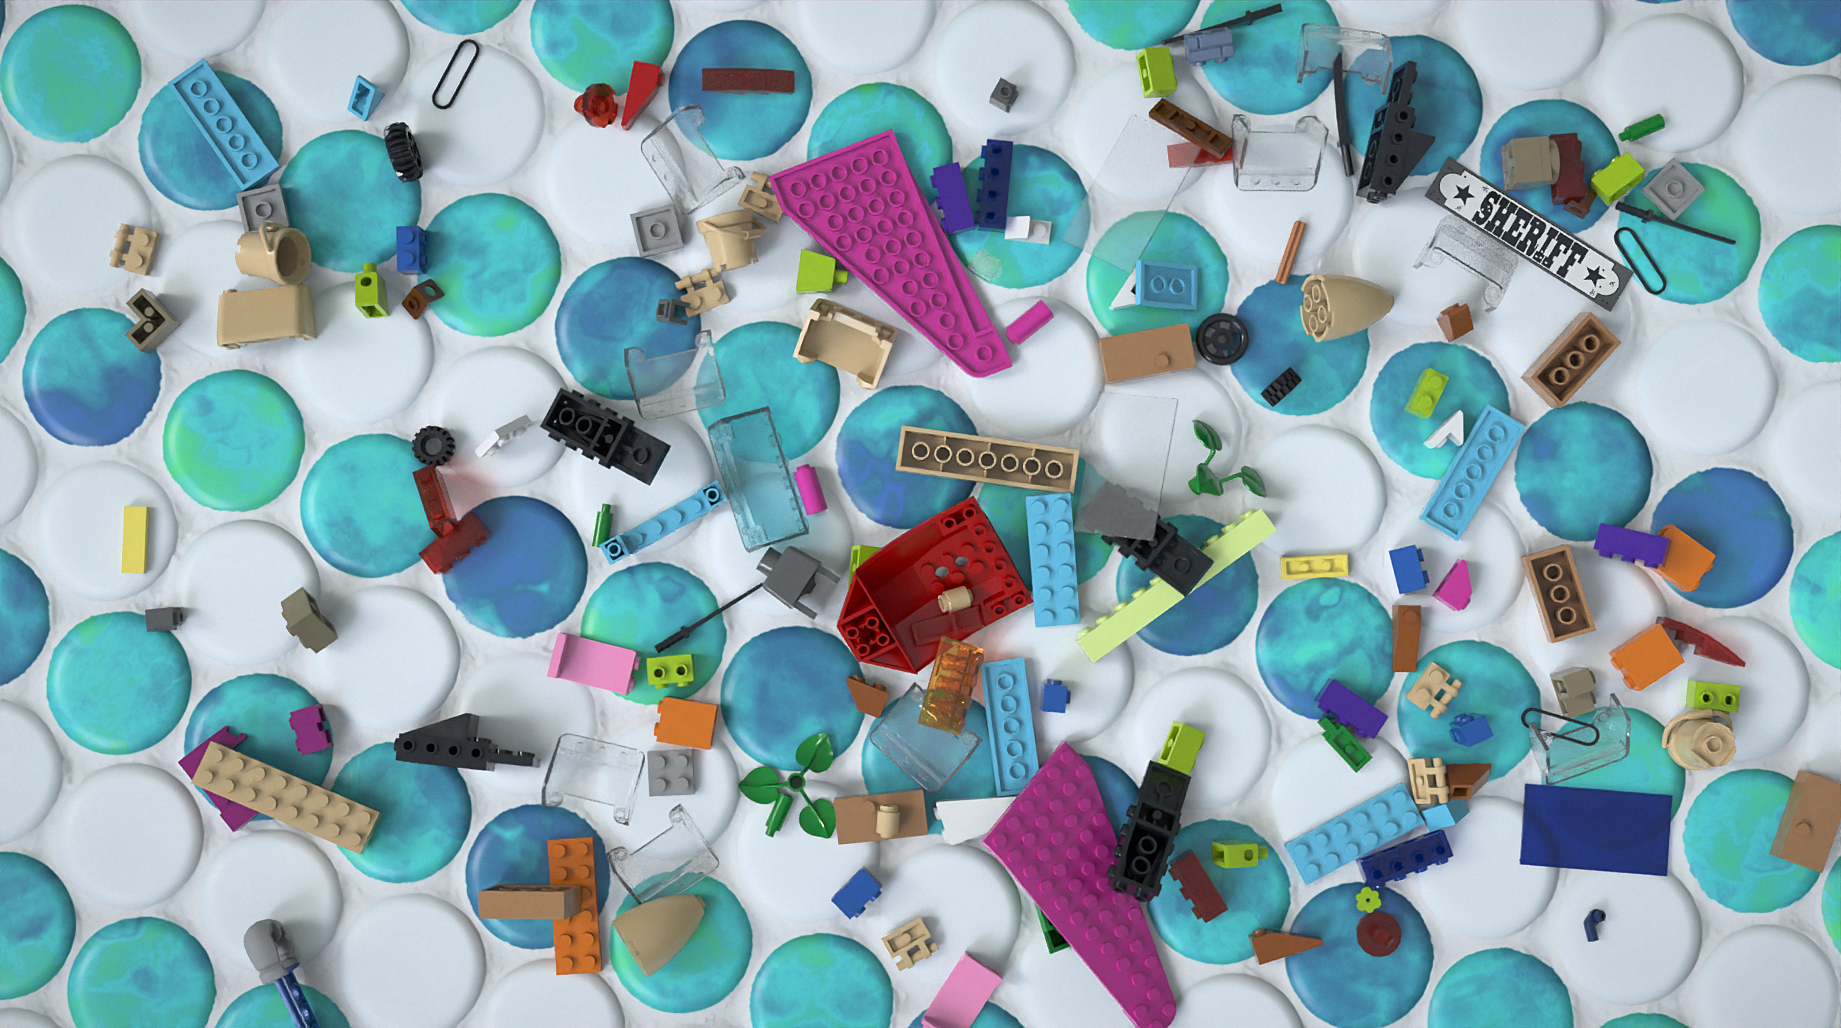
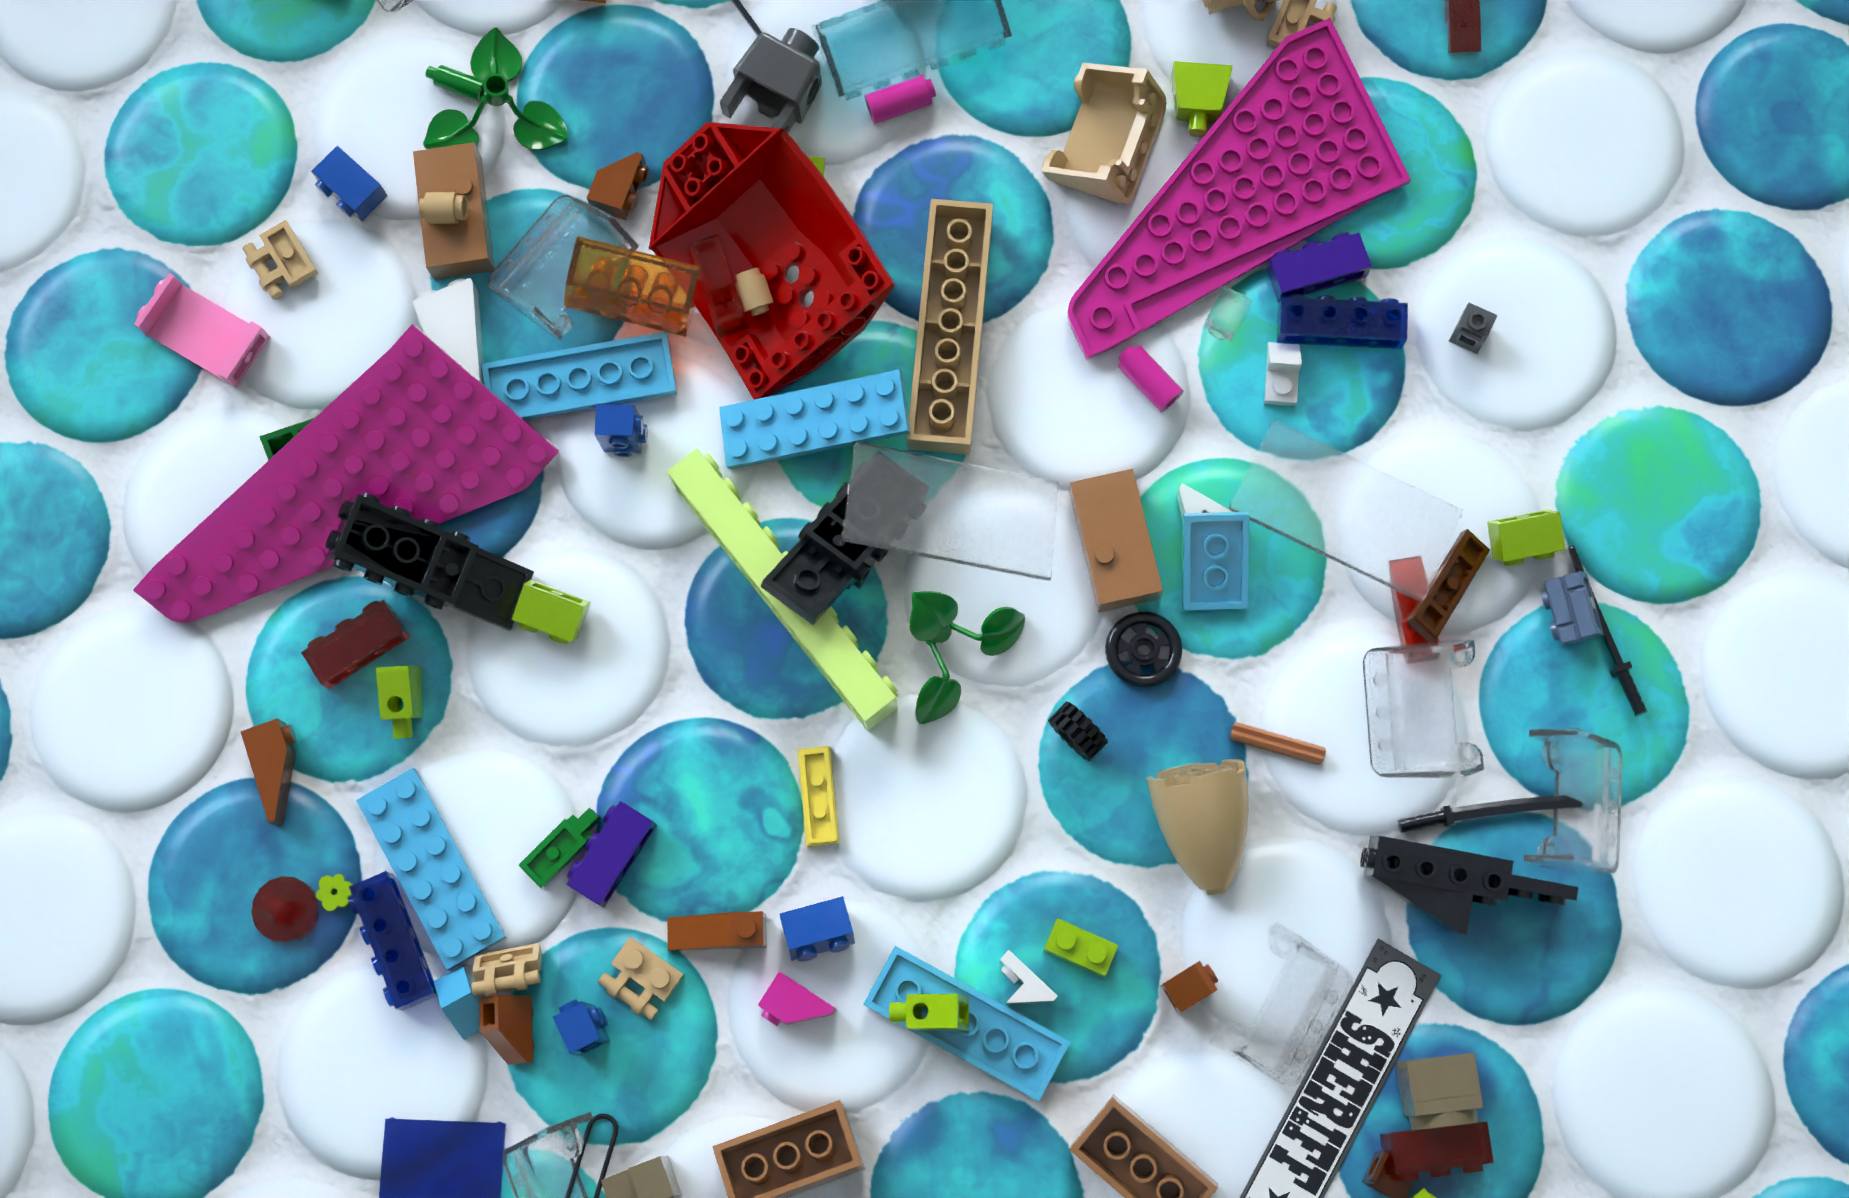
camera: 95 degrees right, 10 degrees down
none -> lime torso [889,994,969,1031]

